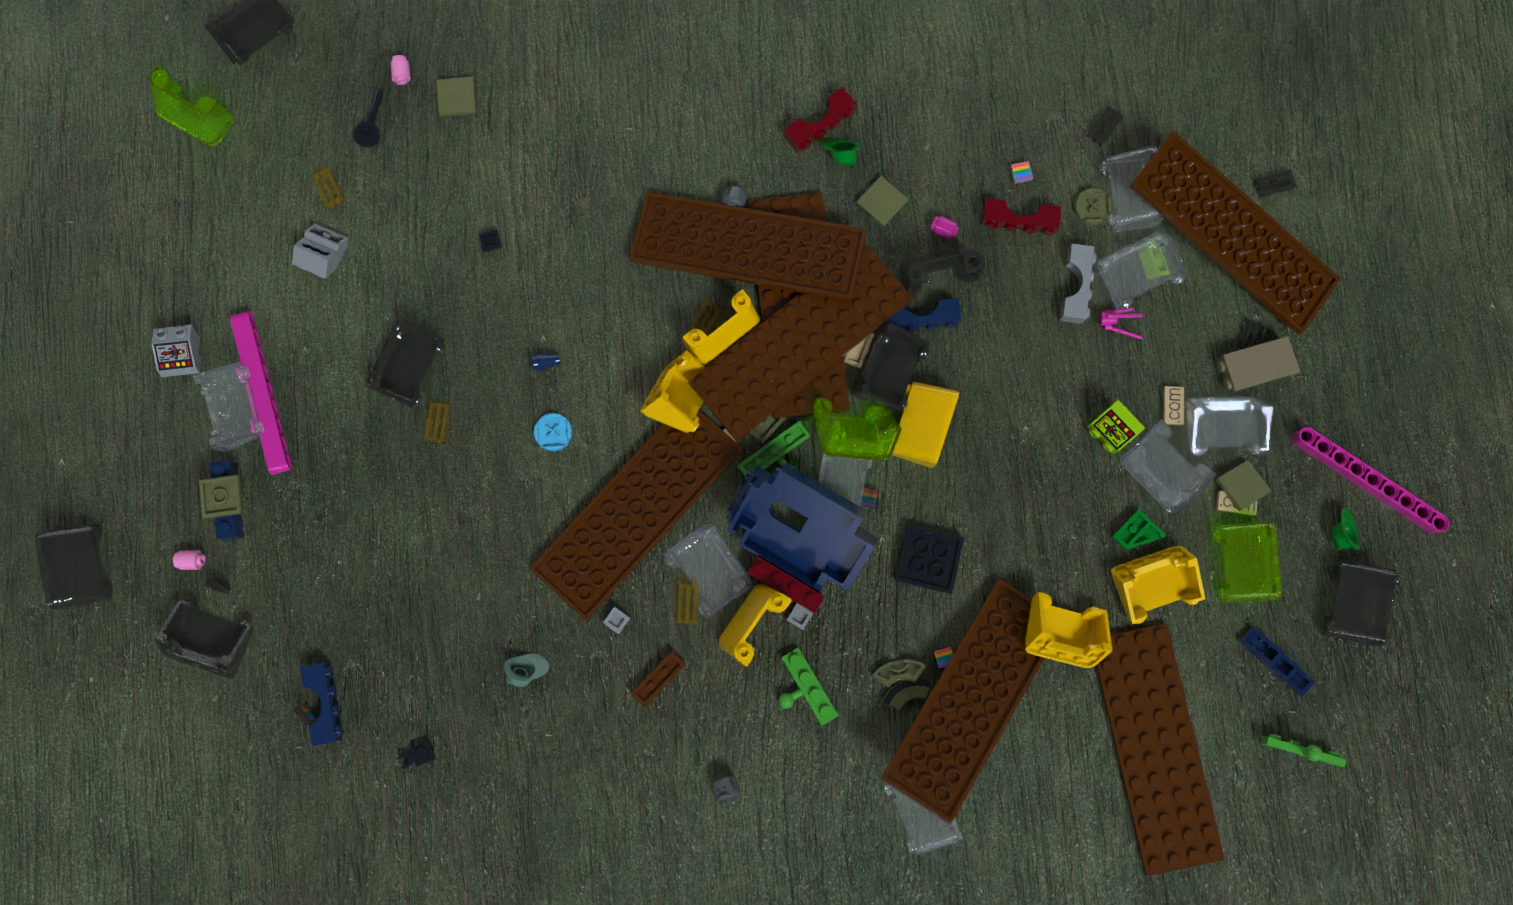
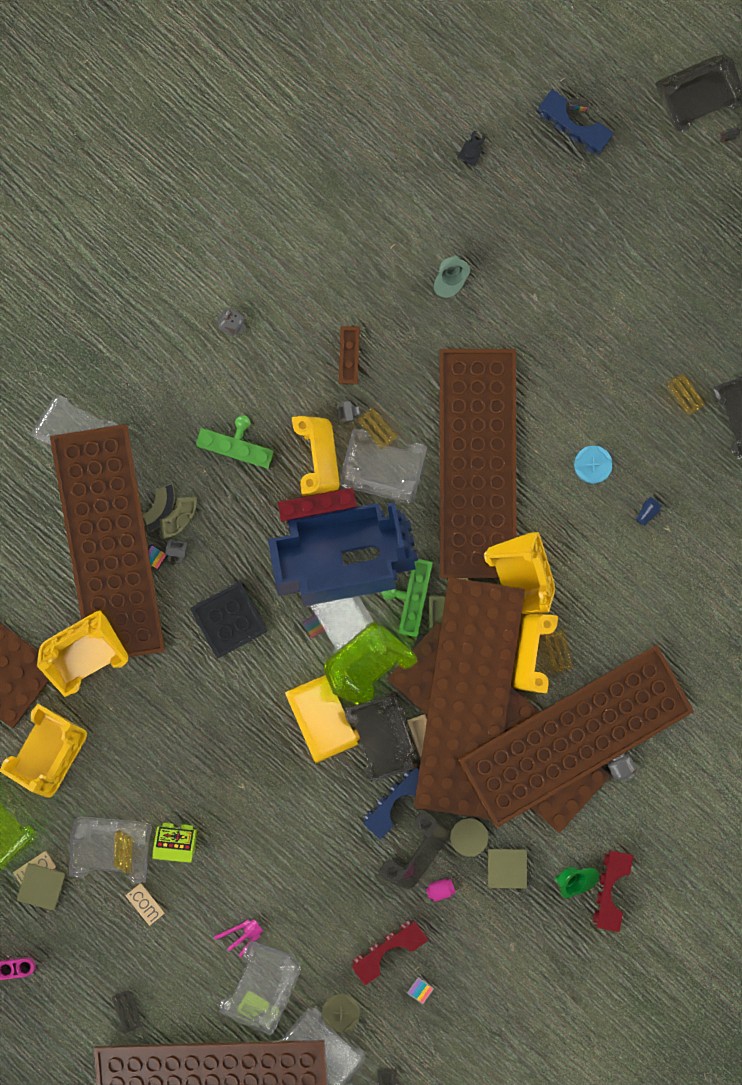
camera: 140 degrees right, 5 degrees up
light grey plate [603,607,631,634] -> none
light grey plate [787,604,813,630] -> none
light grey arch [1059,243,1097,324] -> none
green wing [1111,509,1166,550] -> none
clear windscreen [1185,397,1272,455] -> none
dark tan panel [1217,336,1301,395] -> none
none -> clear yellow tile [113,830,133,873]
none -> dark grey tile [165,539,188,563]
none -> dark grey tile [337,401,360,424]
none -> olive tile [450,818,489,857]

